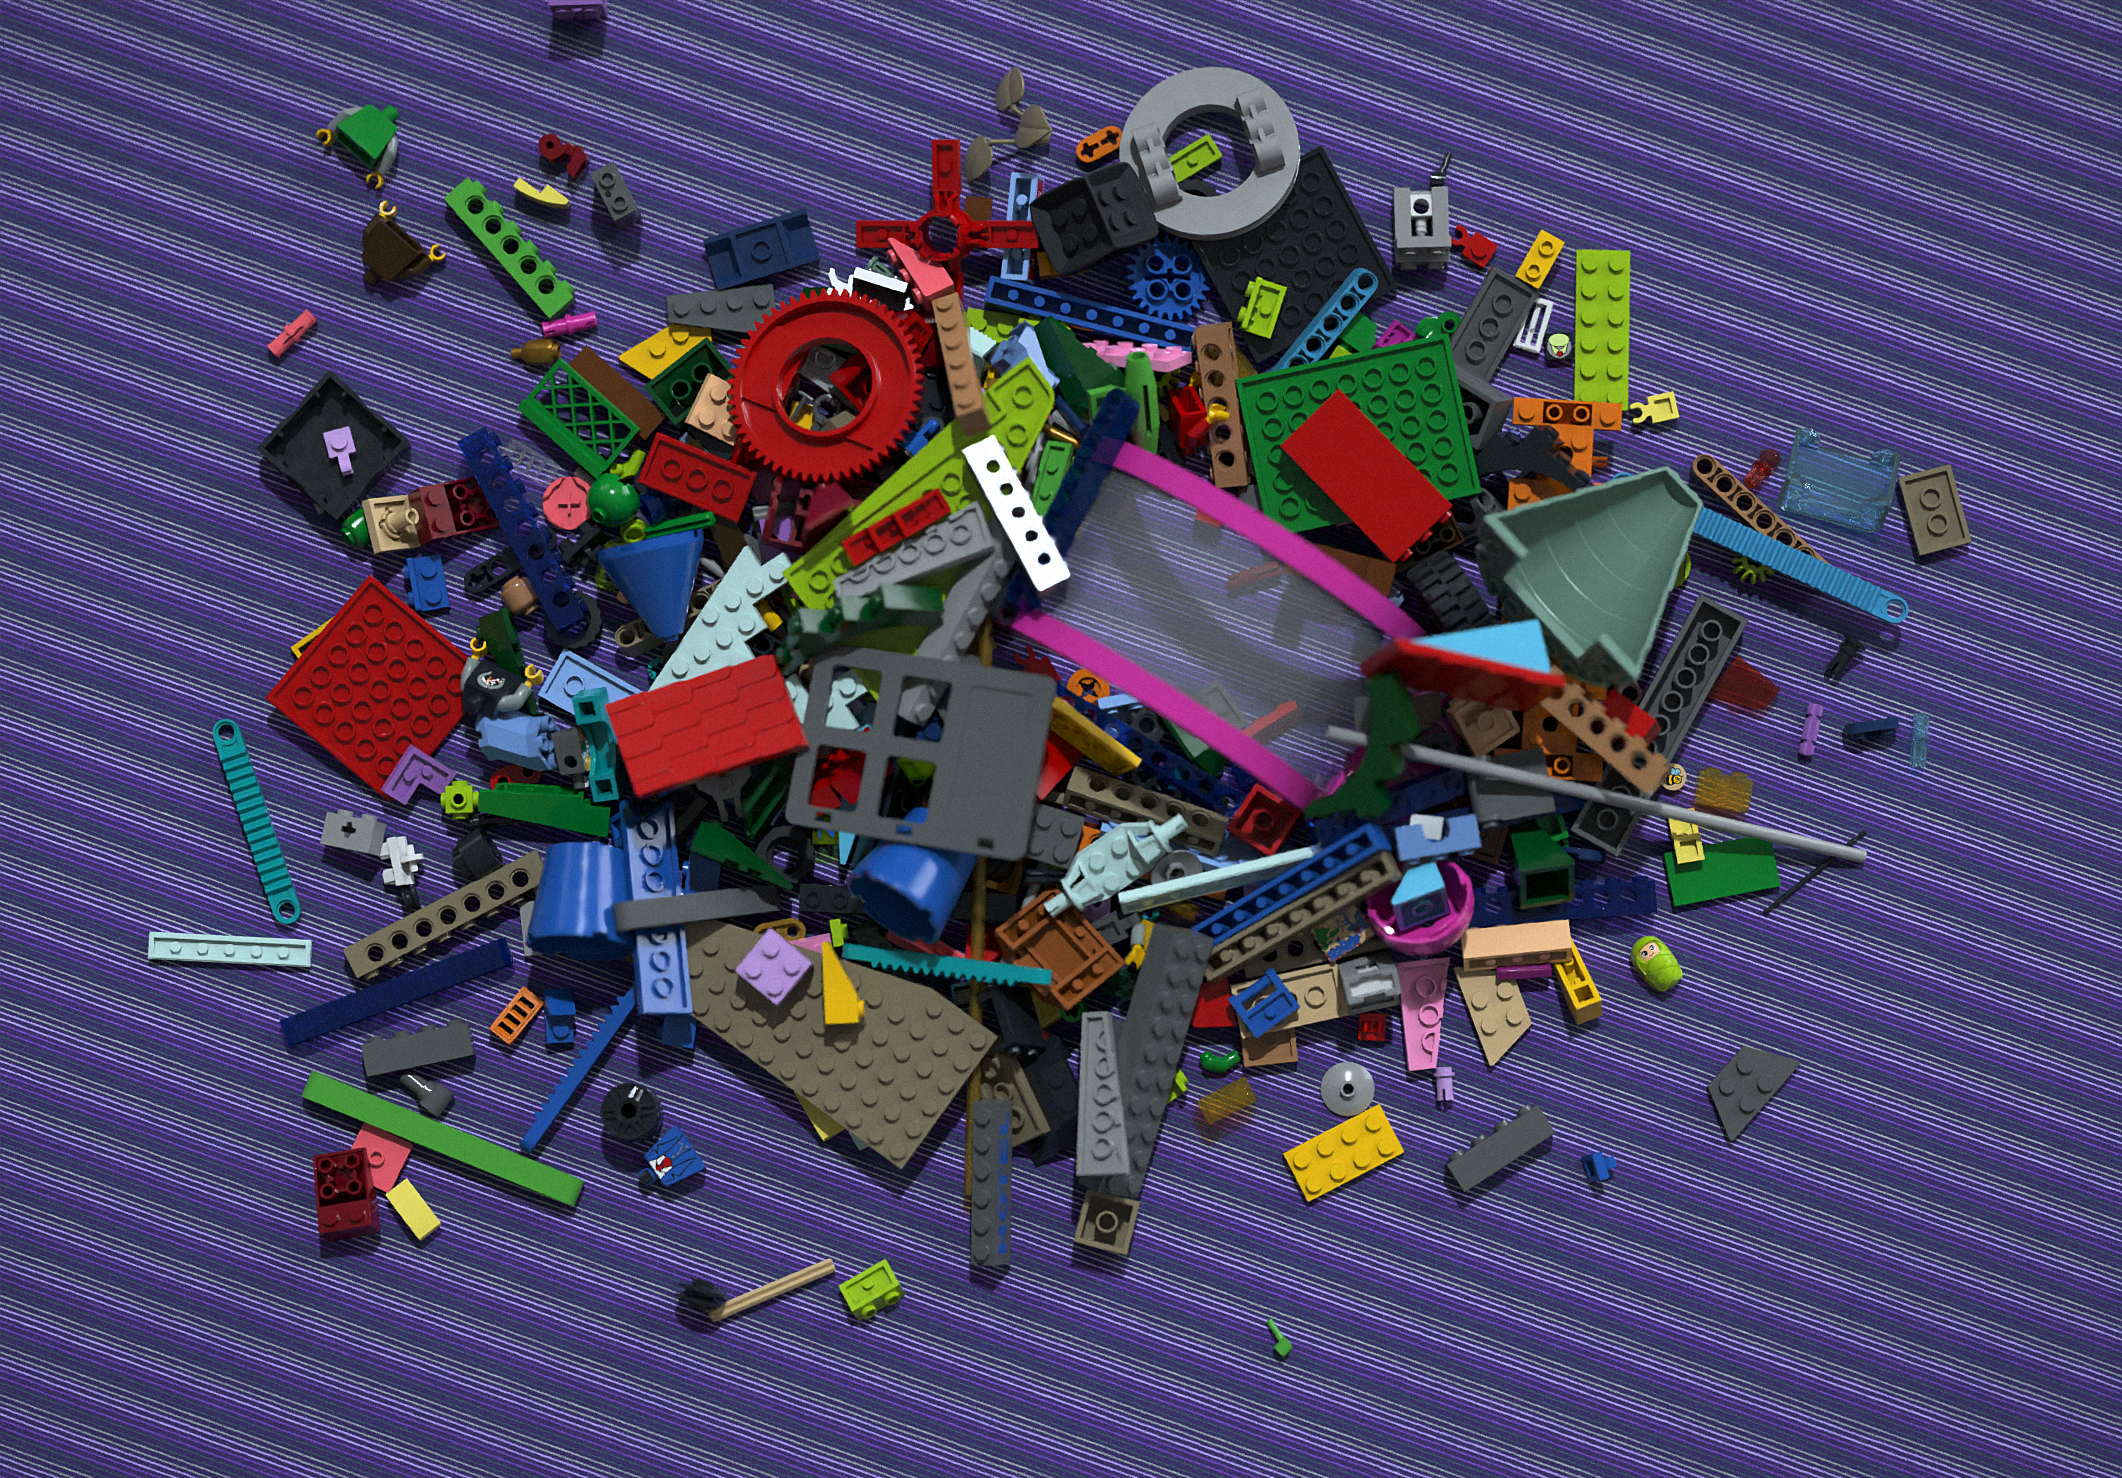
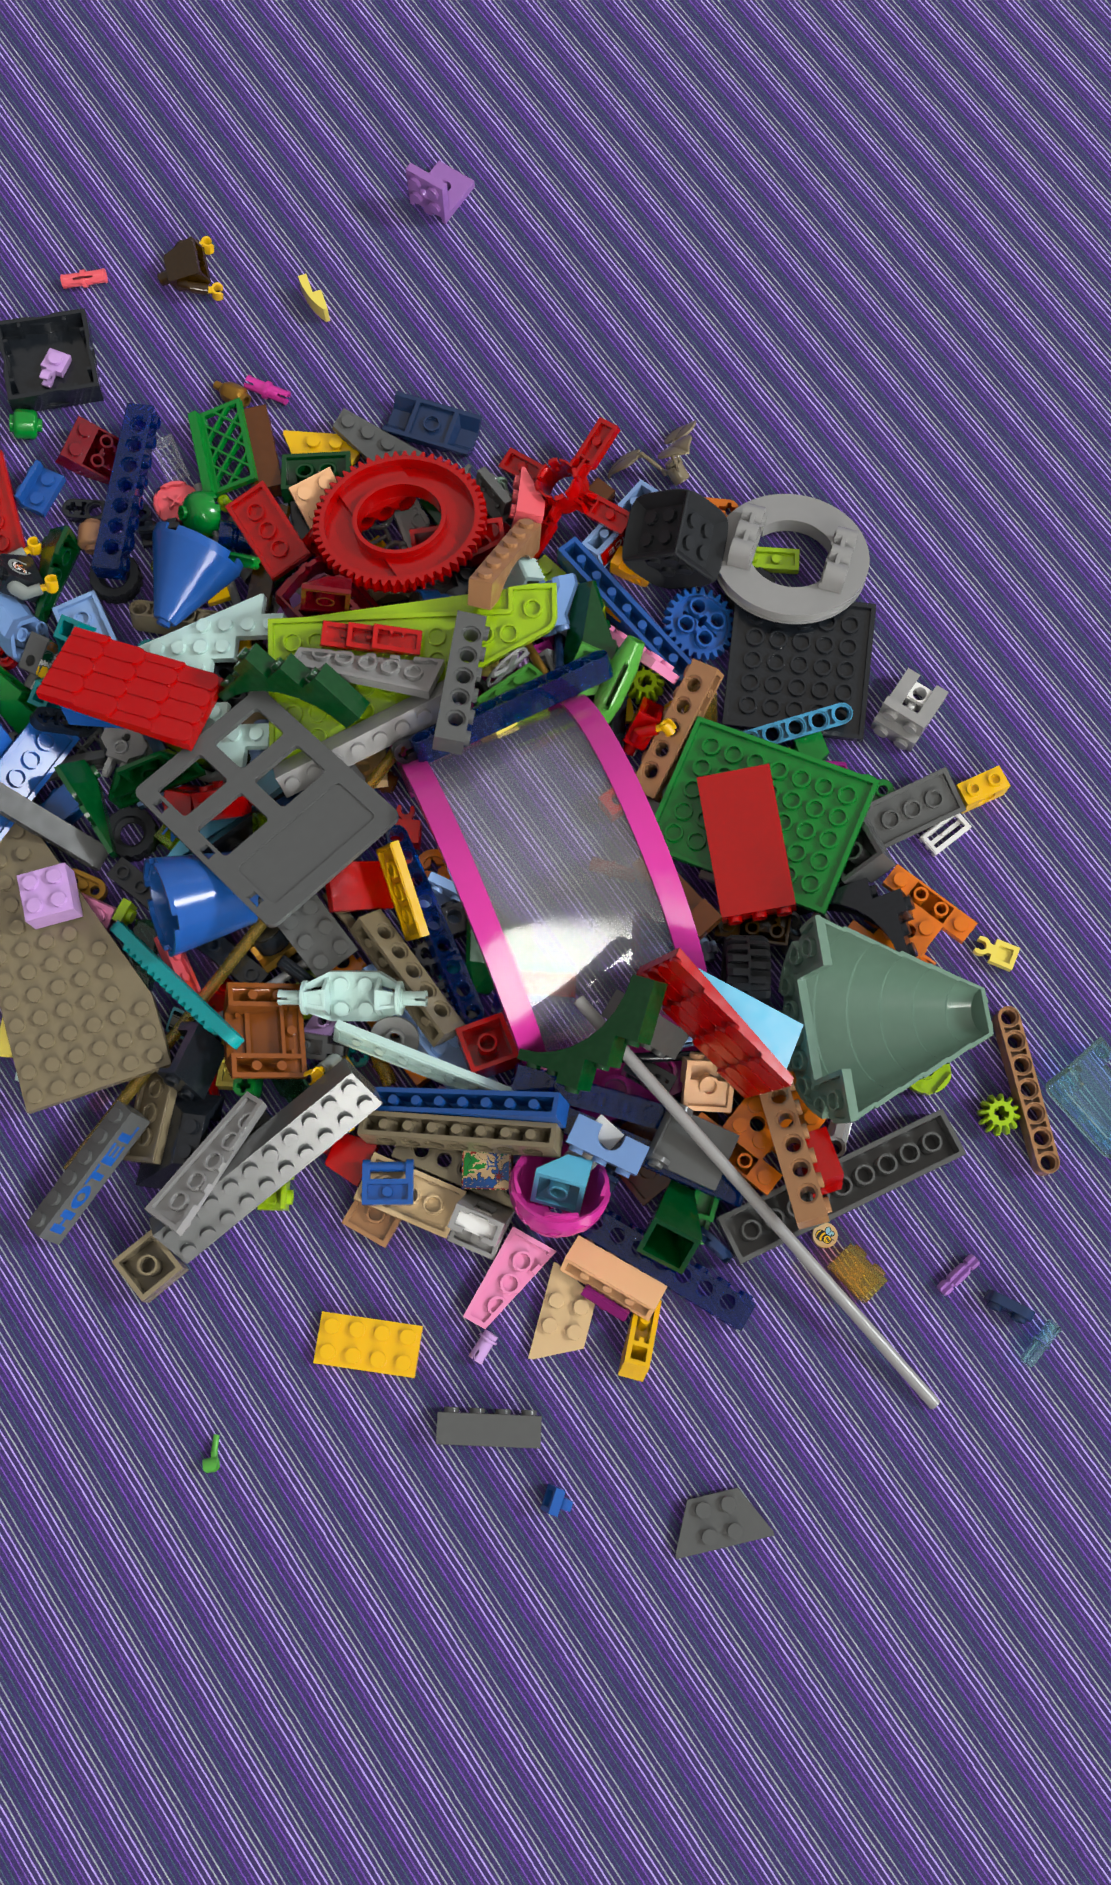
camera: 35 degrees right, 10 degrees down
green torso [316,104,399,189] -> none
tan plate [362,495,421,554] -> none
bright green brick [444,177,576,321] -> none
dark red leg [538,134,590,182] -> none
dark grey window [590,161,643,231] -> none
yellow slope [822,942,865,1024] -> none
clear yellow brick [1196,1076,1257,1125] -> none
green arm [1200,1050,1242,1074] -> none
lime bracket [1236,277,1287,339] -> none
light grey dish [1320,1062,1375,1116] -> none
red tile [1357,1013,1386,1041] -> none
black hand [1429,152,1453,187] -> none
red plate [1451,225,1498,269] -> none
tile [1544,332,1573,361] -> none
lime plate [1573,249,1630,412] -> none
dark azure gear [1611,472,1909,624] -> none
lime piece [1630,936,1683,992] -> none
green tile [1663,837,1781,907] -> none
light yellow slope [1668,808,1705,864] -> none
clear red wing [1706,655,1780,710] -> none
clear red axle [1743,448,1781,490] -> none
black piece [1763,830,1867,915] -> none
black pin [1826,634,1866,677] -> none

